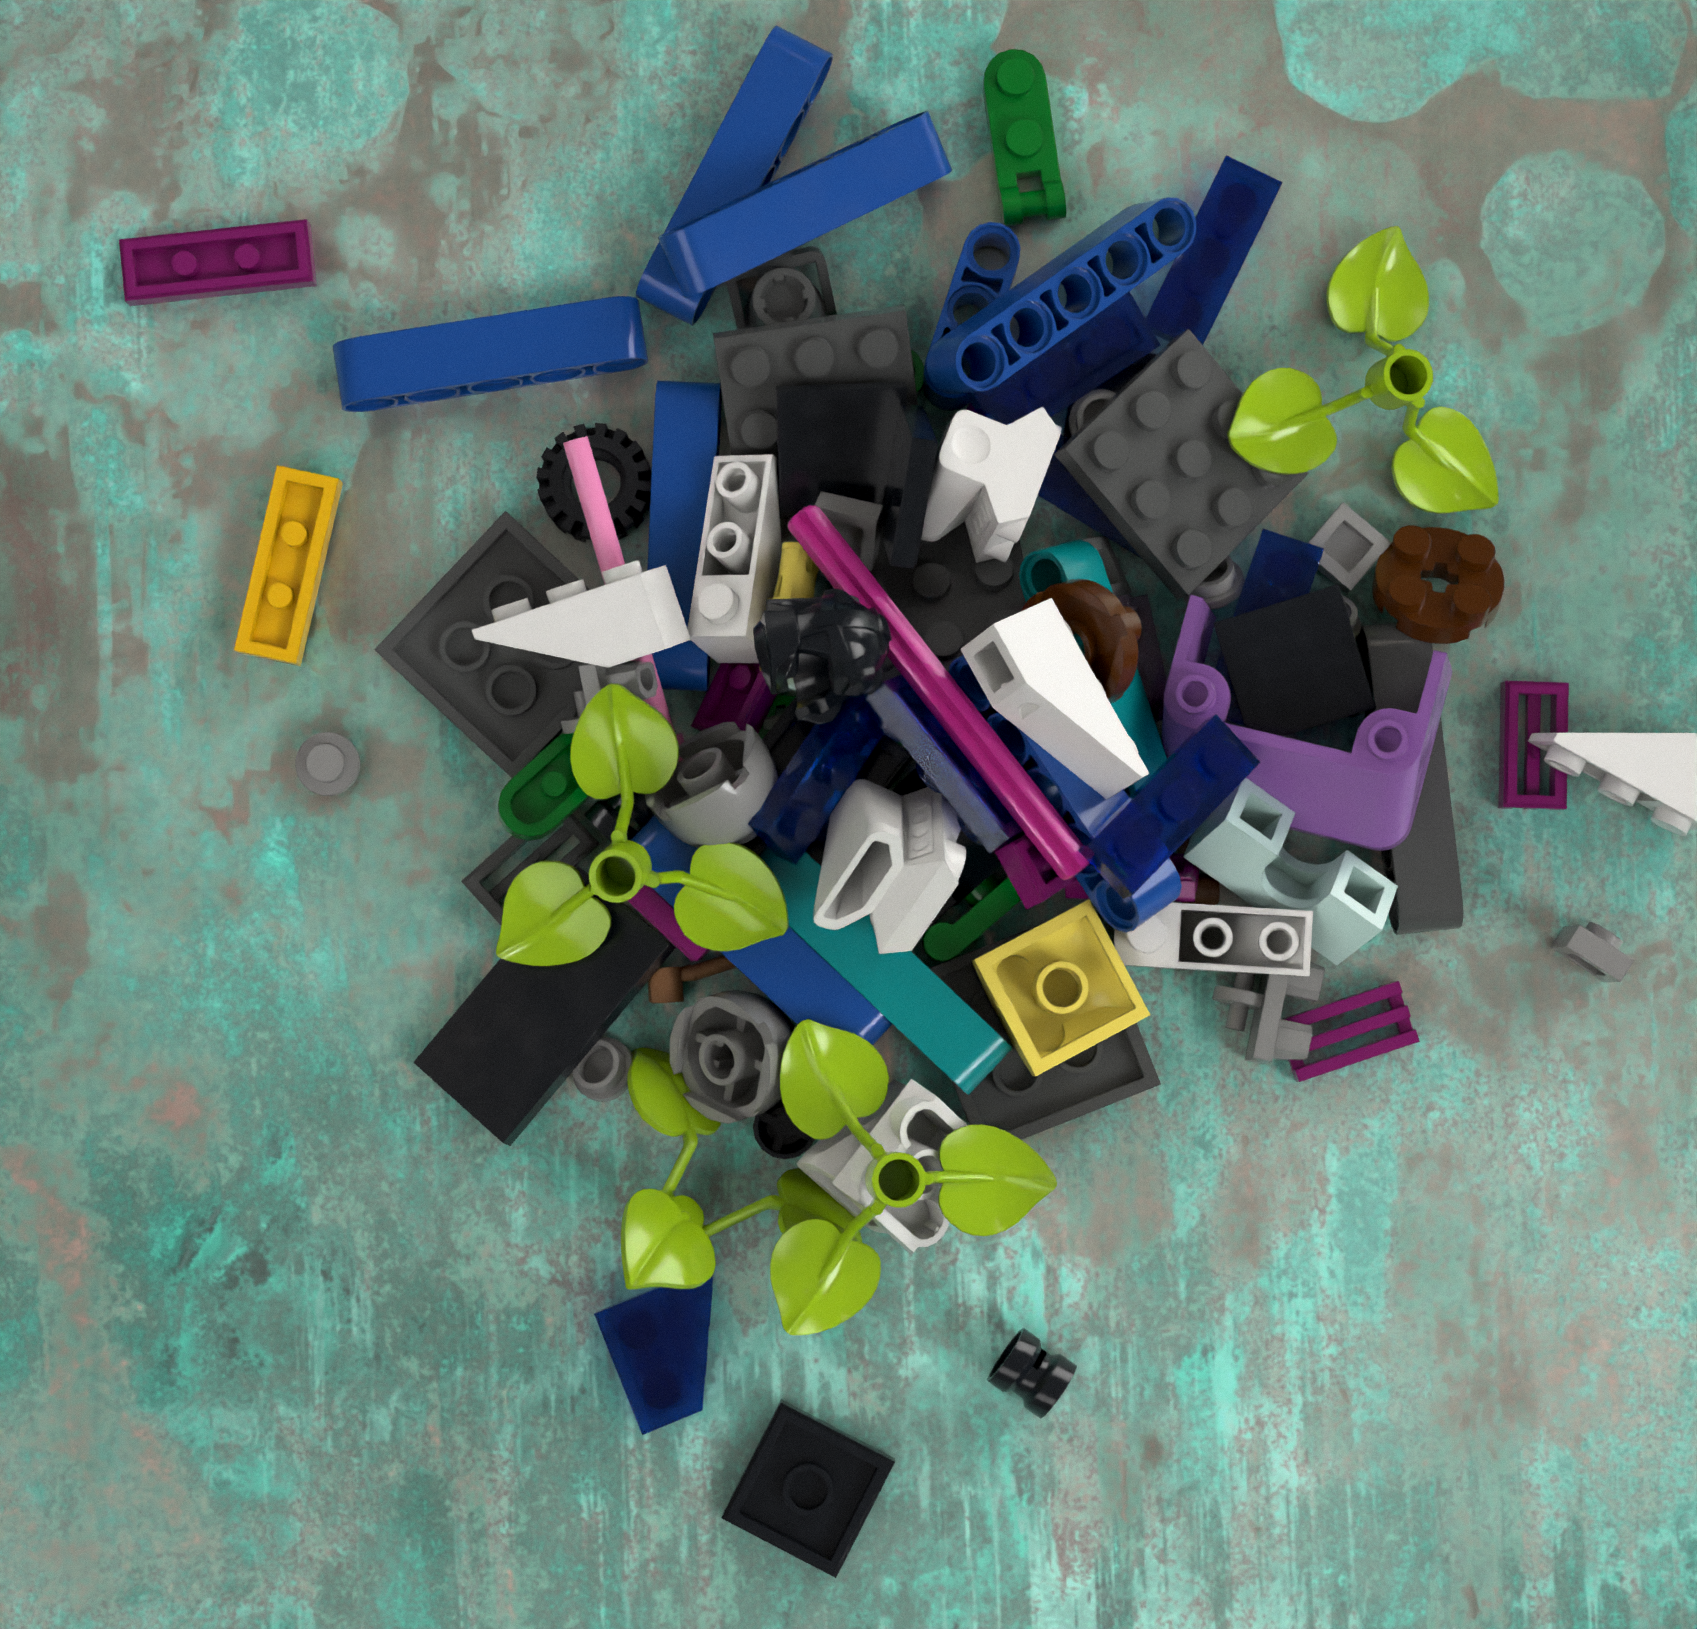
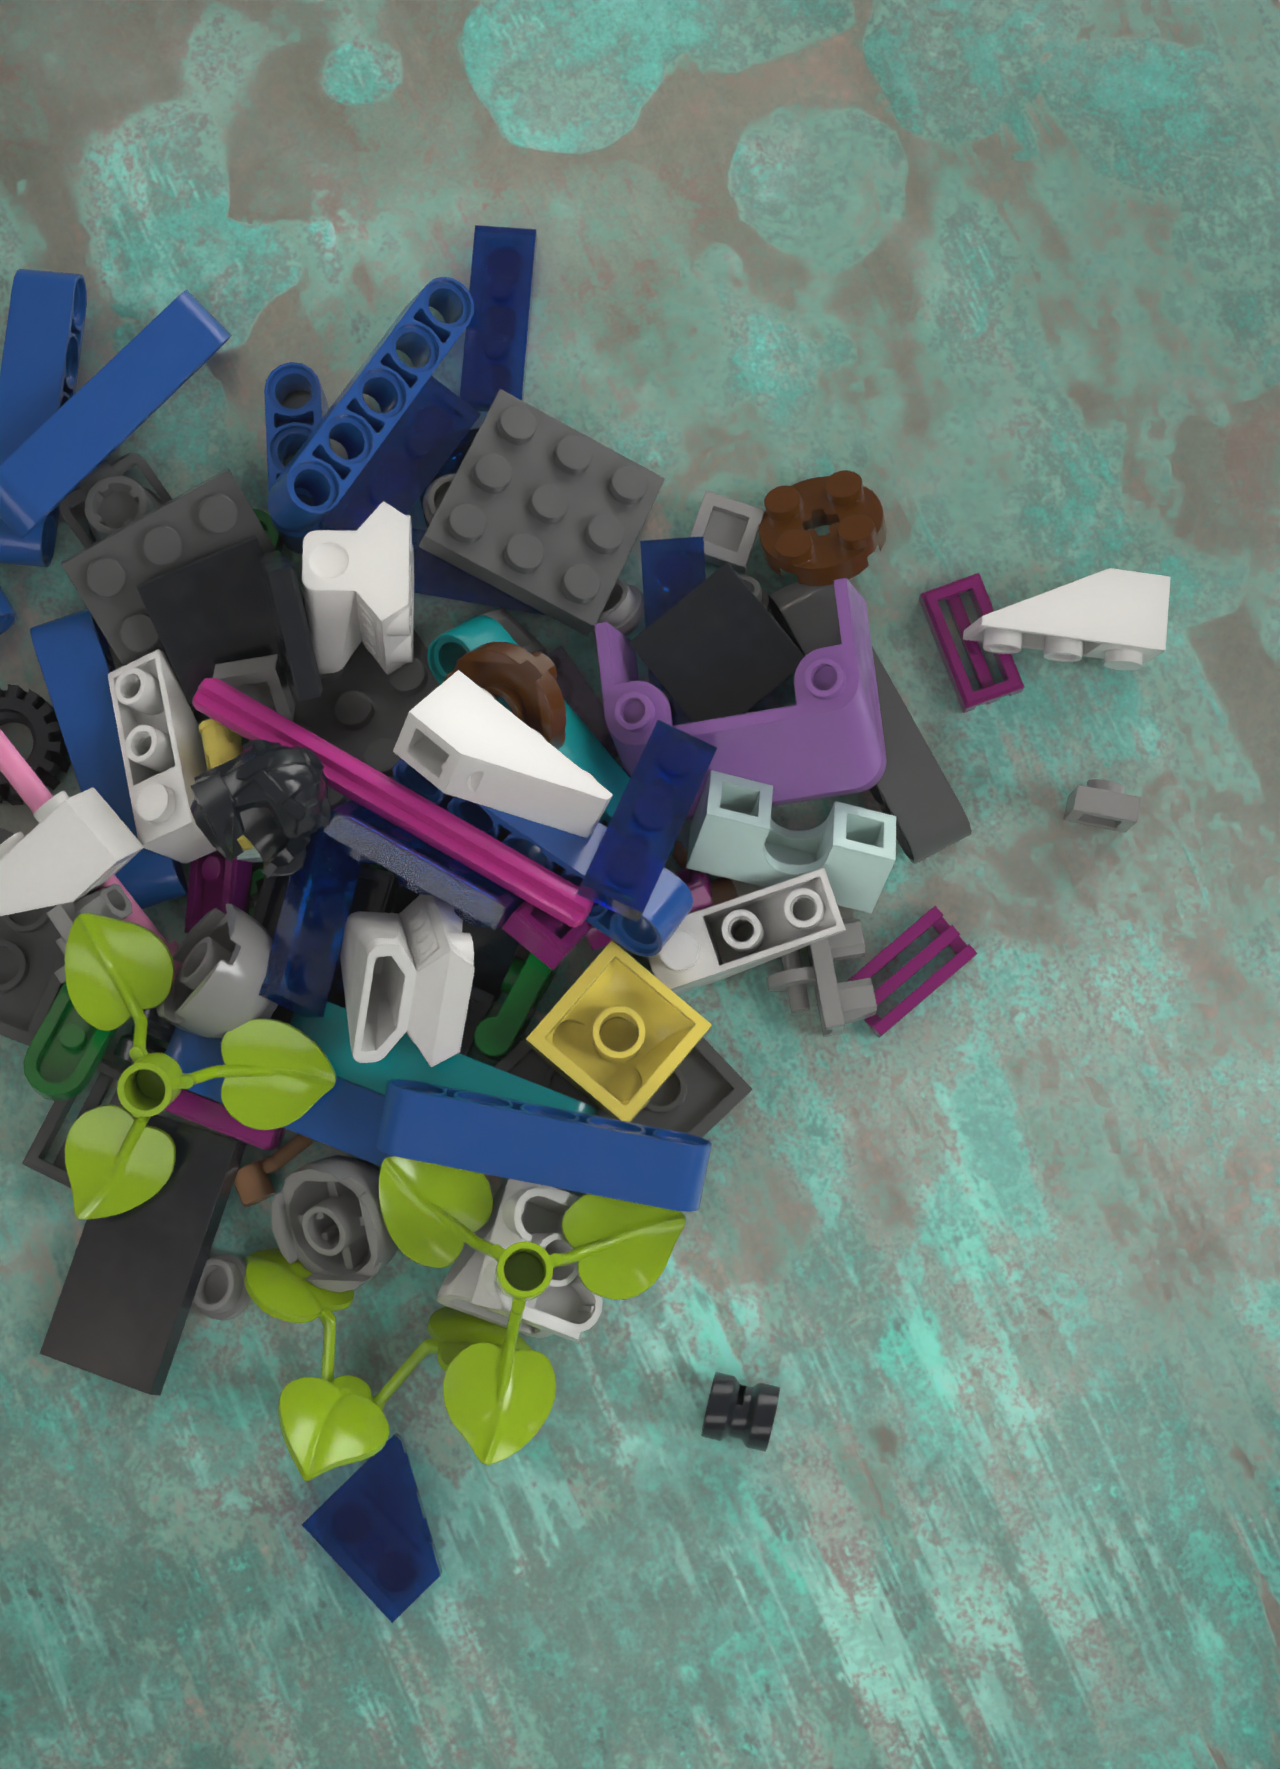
camera: 15 degrees left, 5 degrees down
black tile [721,1399,895,1578] -> none
black wheel [753,1099,815,1159] -> none
green plate [983,49,1066,226] -> none
lime plant [1227,226,1499,514] -> none
none -> blue beam [376,1079,712,1212]

